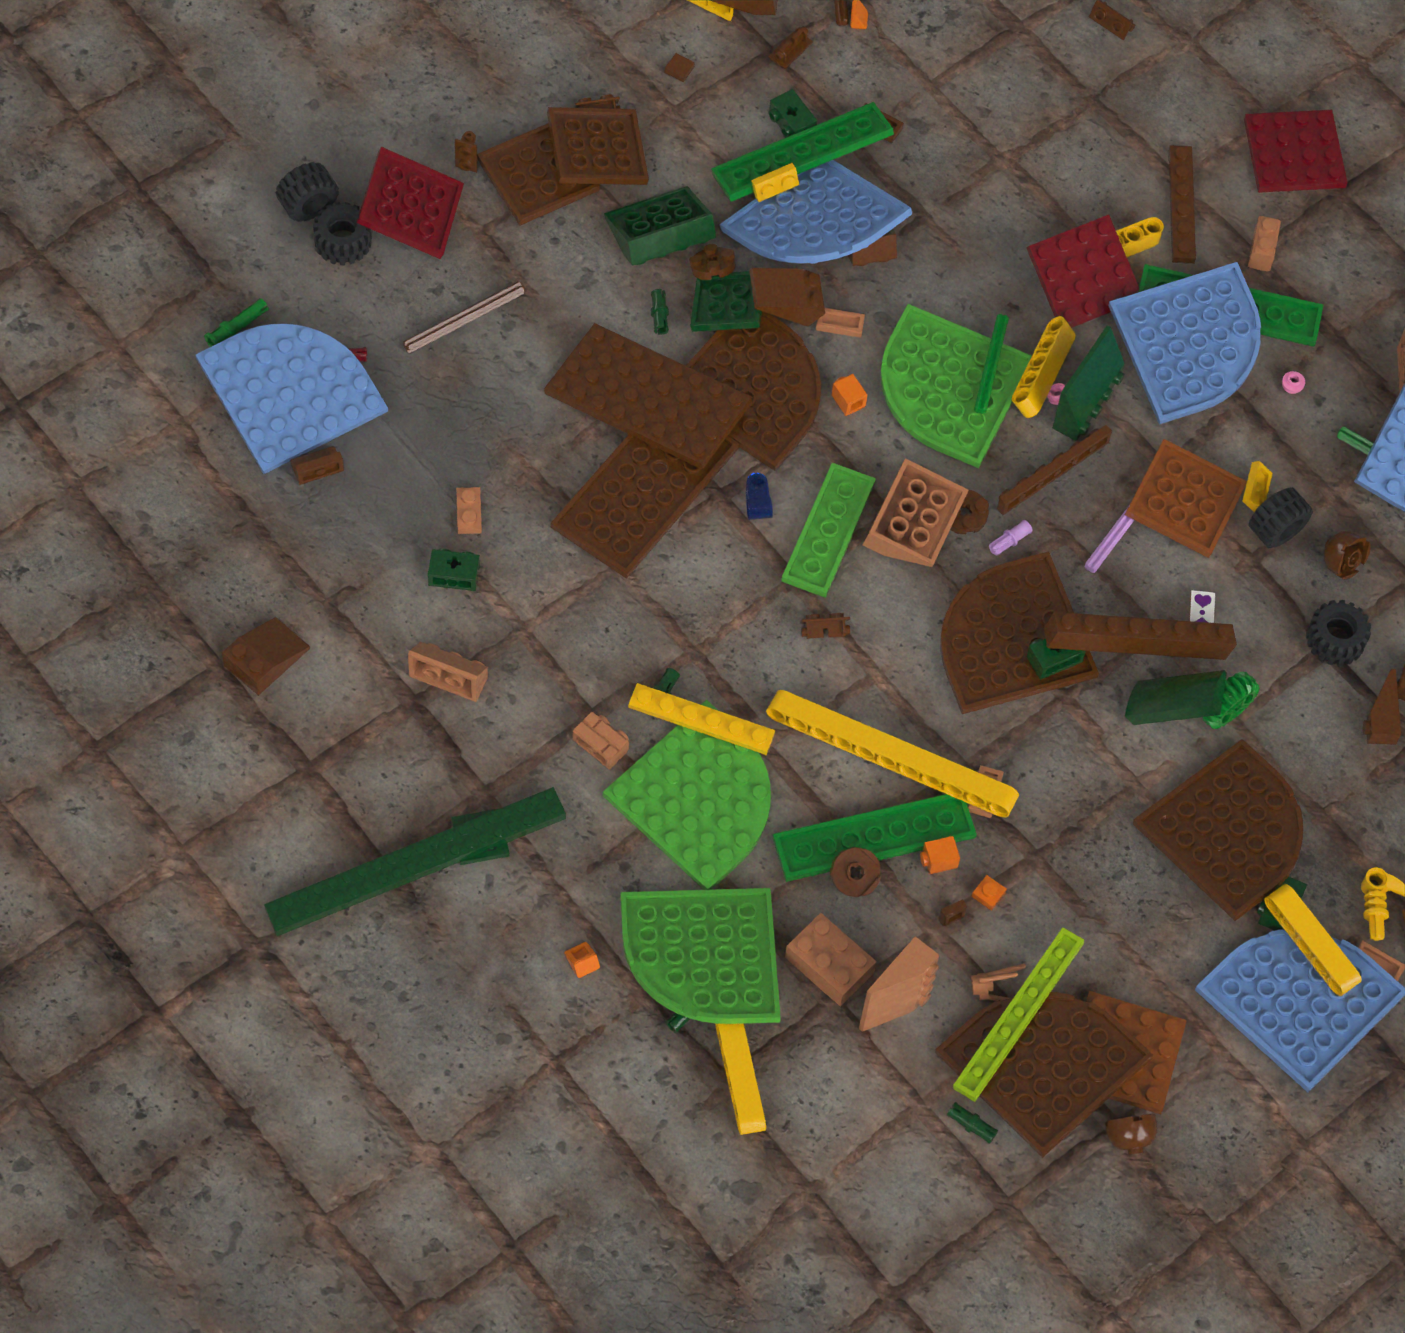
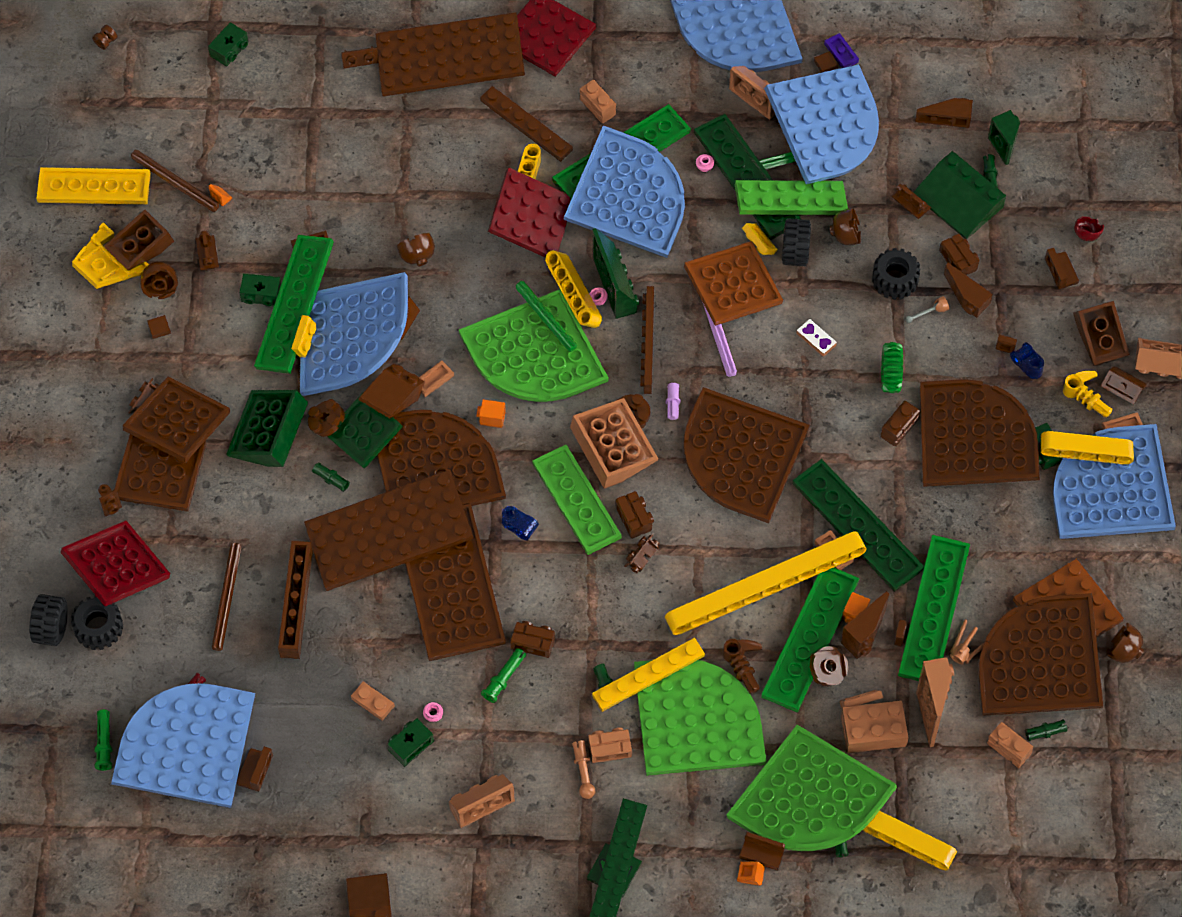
camera: 45 degrees left, 0 degrees up
lime plate [953,927,1084,1102] -> none
orange plate [971,875,1007,911] -> none
dark green brick [1026,638,1086,680] -> none
reddish brown brick [1044,612,1237,660] -> none
dark green slope [1125,670,1227,725] -> none
none -> reddish brown cylinder [140,262,178,299]
none -> reddish brown brick [278,541,313,659]
none -> reddish brown plate [375,12,525,96]
none -> reddish brown cylinder [397,233,435,267]
none -> bright pink plate [423,702,443,722]
none -> green pin [481,648,526,703]
none -> reddish brown brick [511,621,555,658]
none -> nougat pin [572,740,595,799]
none -> reddish brown brick [615,491,654,539]
none -> dark green plate [694,114,801,240]
none -> reddish brown piece [723,639,762,693]
none -> bright green plate [735,180,848,215]
none -> reddish brown panel [739,832,785,871]
none -> dark green plate [792,459,924,592]
none -> nougat tile [840,690,883,708]
none -> reddish brown slope [841,591,889,659]
none -> reddish brown brick [881,401,920,447]
none -> green plate [898,535,970,681]
none -> hinge [905,296,949,323]
none -> nougat brick [987,722,1034,768]
none -> reddish brown tile [995,334,1017,354]
none -> clear blue piece [1010,342,1044,379]

